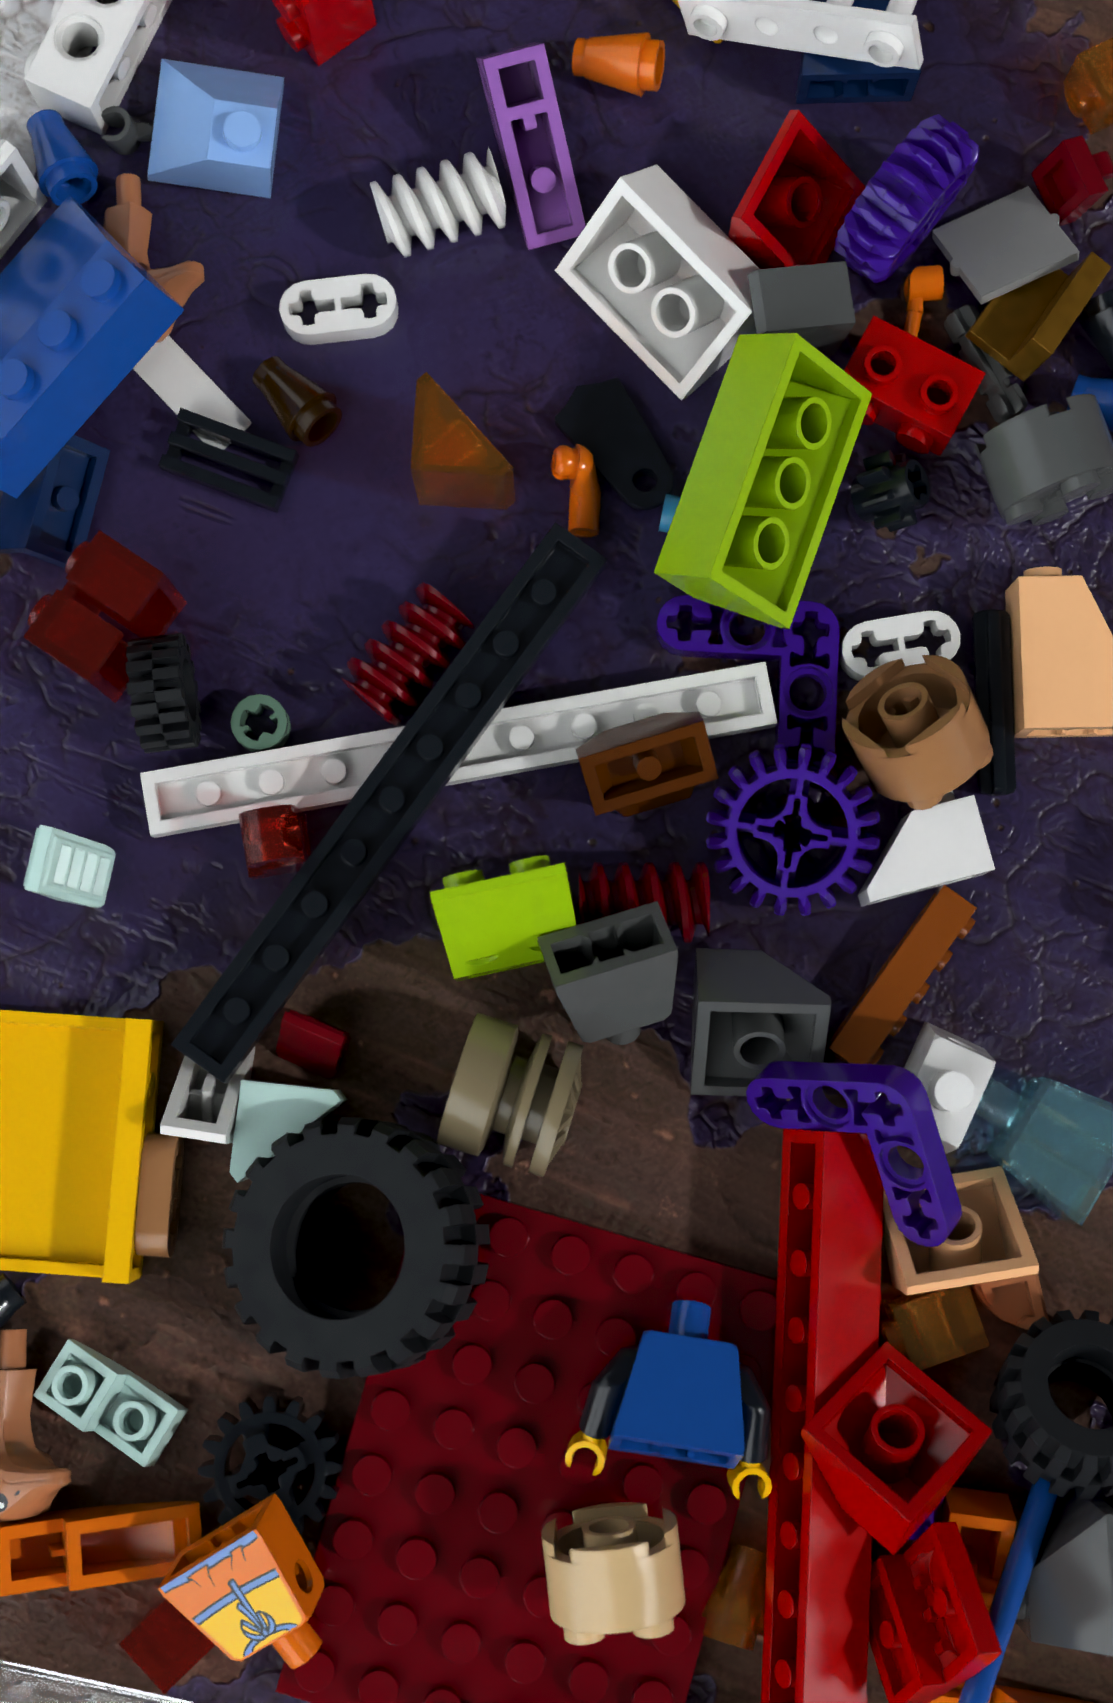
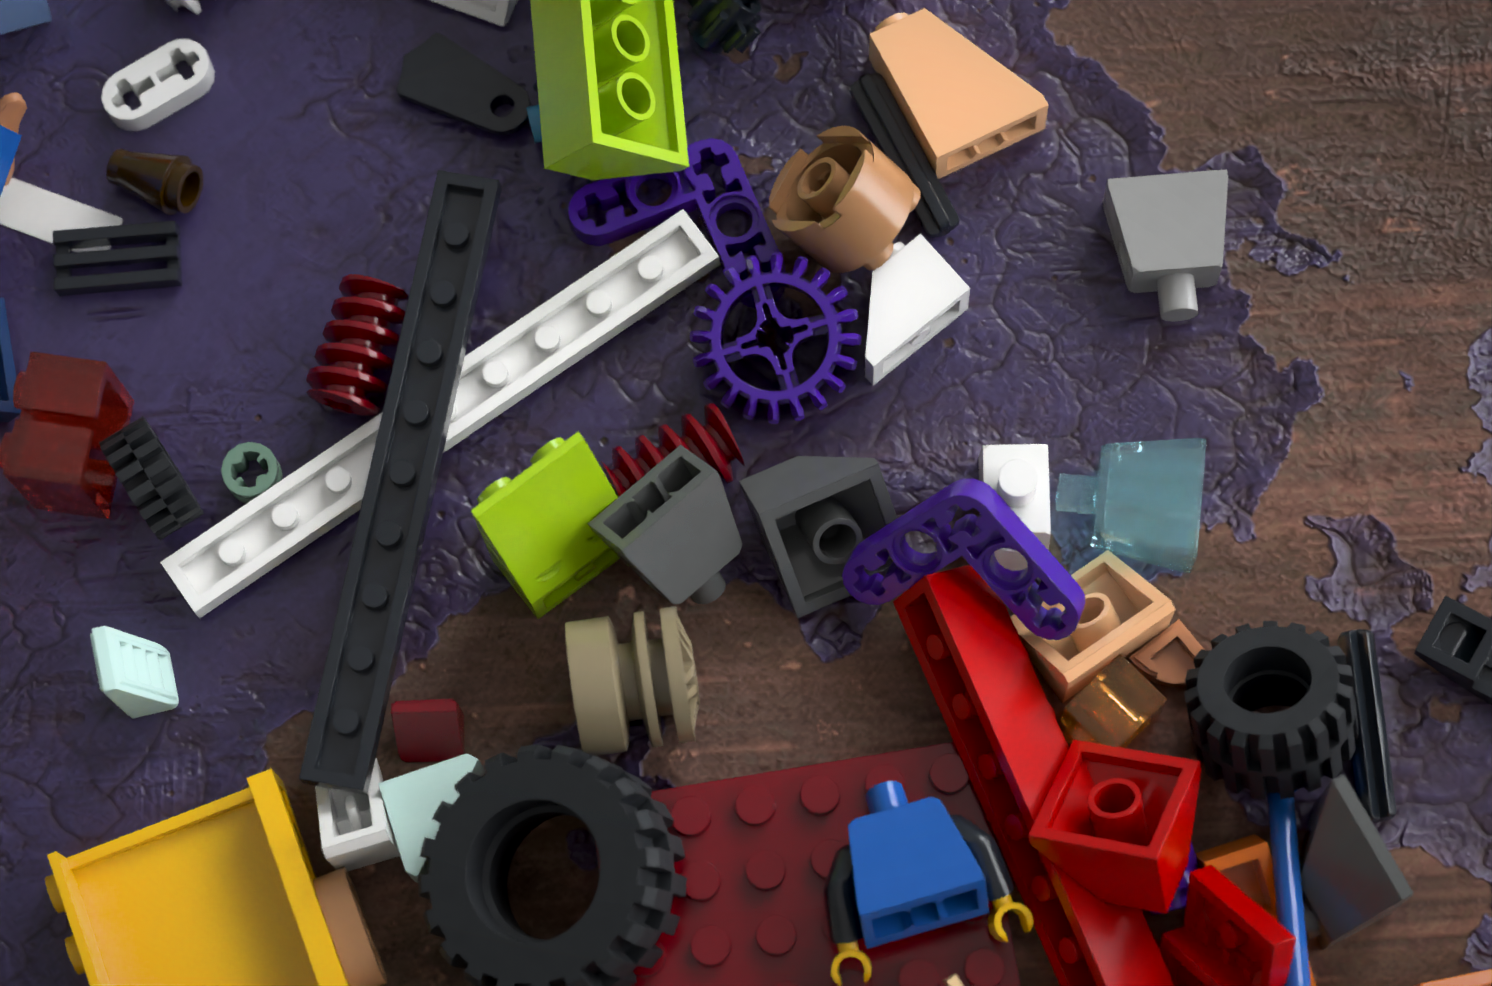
camera: 20 degrees left, 10 degrees down
clear red leg [238,805,312,880] -> none
clear orange slope [410,372,516,510] -> none
orange arm [551,444,601,537] -> none
reddish brown slope [575,712,719,817] -> none
dark orange piece [825,885,977,1064] -> none
white beam [838,611,960,681] -> none

